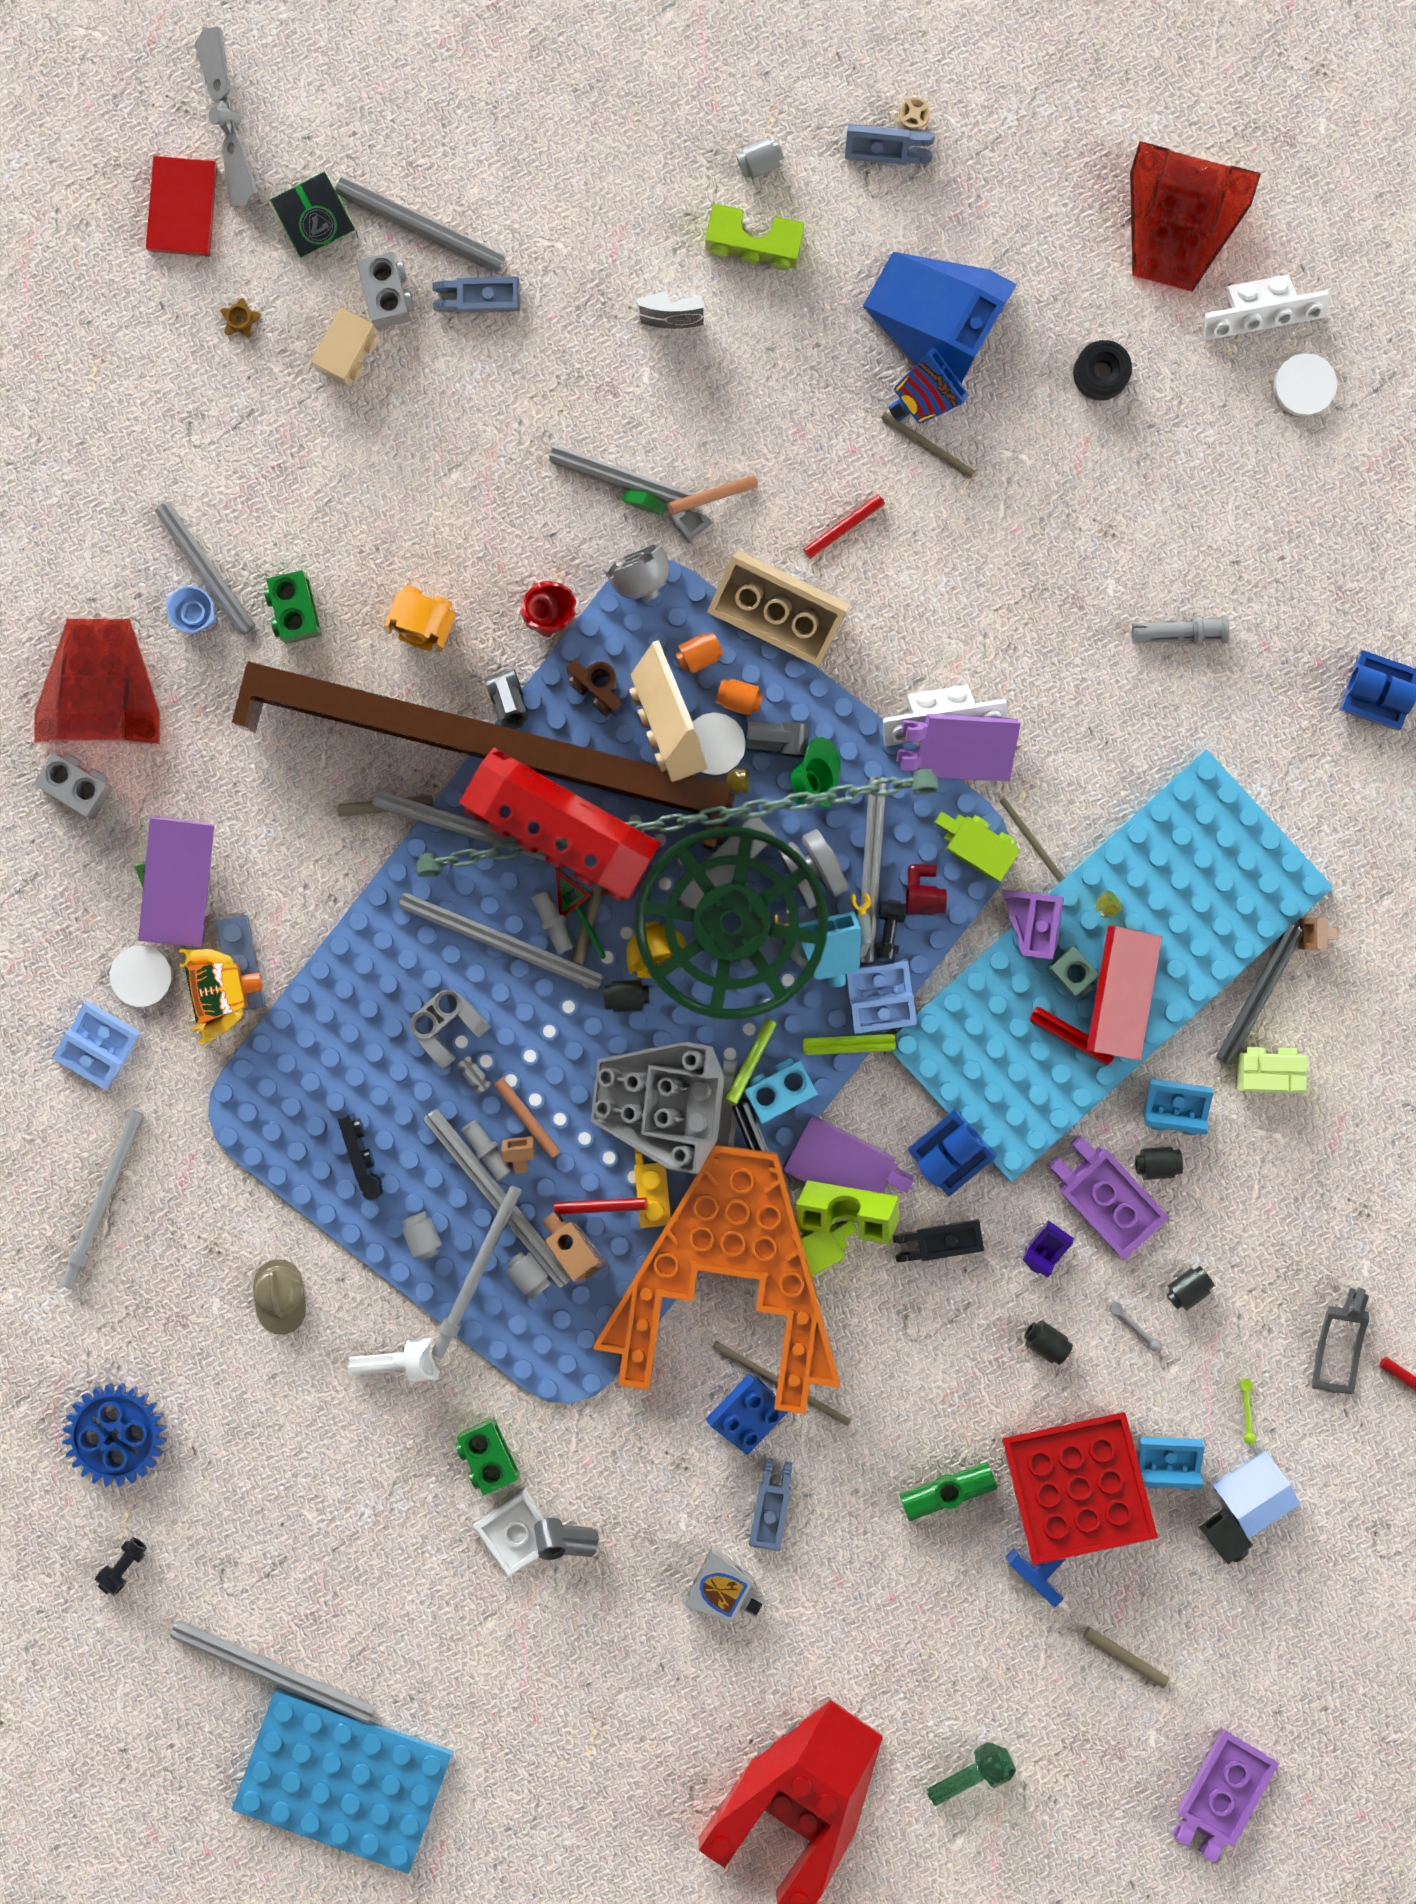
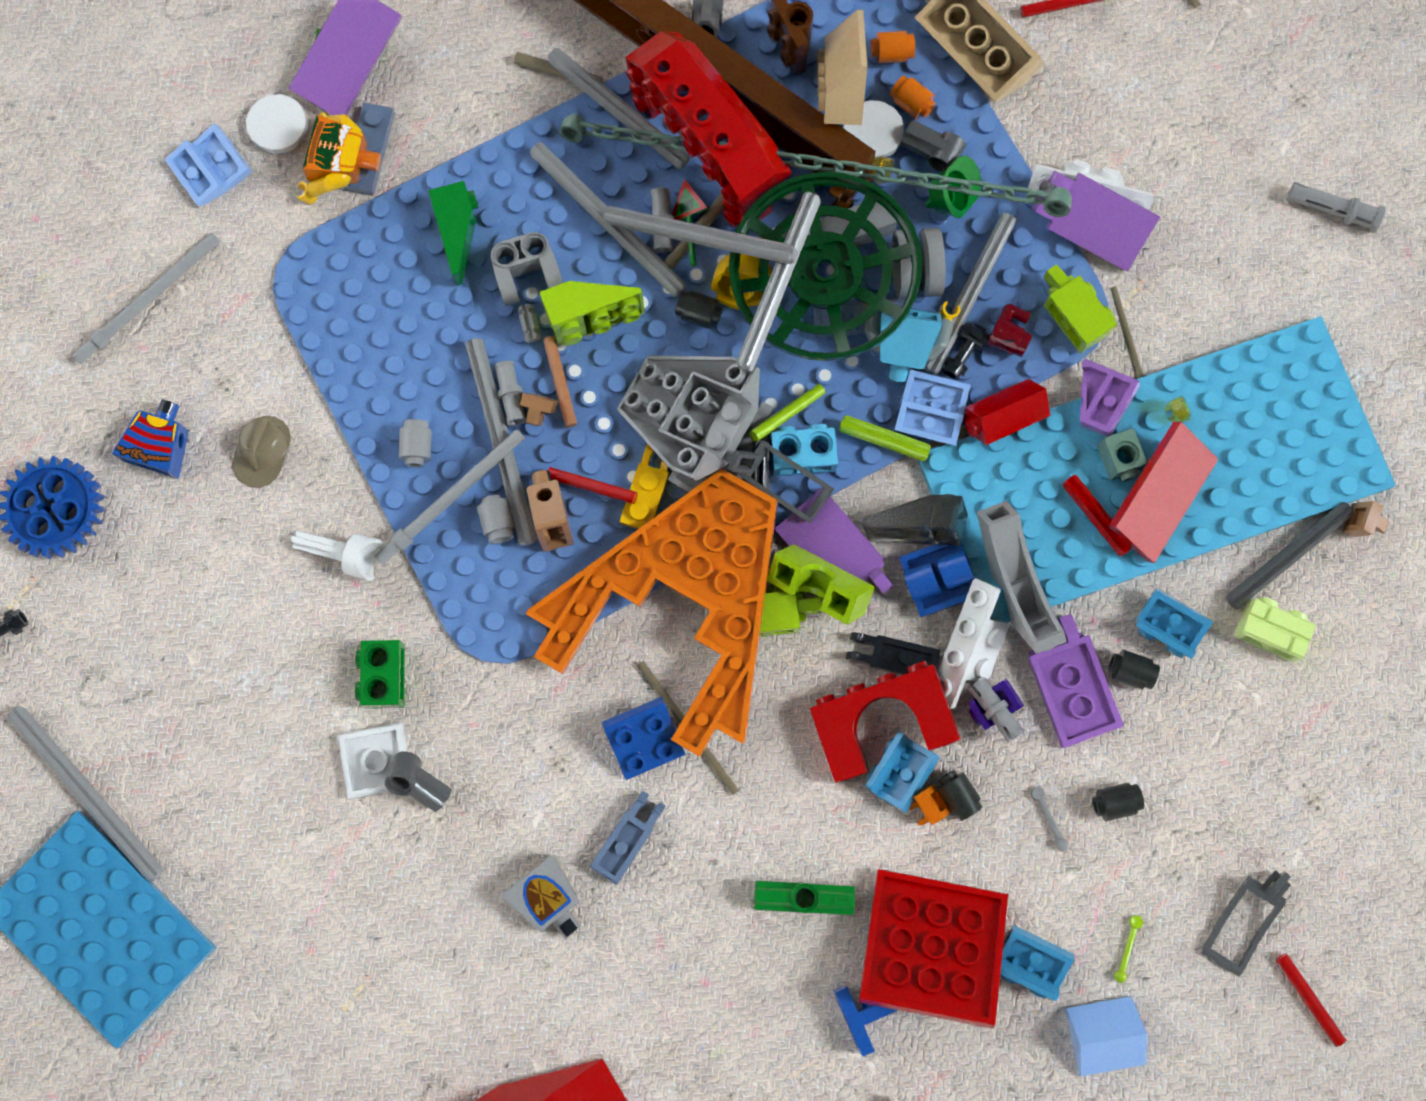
camera: 20 degrees right, 10 degrees down
black hinge [337,1113,383,1201] -> none
pearl dark grey brick [1199,1508,1253,1564] -> none
none -> torso [112,399,188,479]
none -> green slope [428,181,479,286]
none -> lime slope [539,281,645,346]
none -> light grey axle [603,206,798,264]
none -> dark grey sword [725,440,834,523]
none -> light grey axle [736,192,821,372]
none -> red arch [809,661,962,783]
none -> clear smoke slope [862,494,968,546]
none -> dark azure bracket [866,731,940,813]
none -> orange tile [909,783,951,826]
none -> white bracket [938,578,1009,709]
none -> red brick [963,379,1051,445]
none -> light grey pin [968,678,1025,743]
none -> light grey arch [976,501,1066,654]

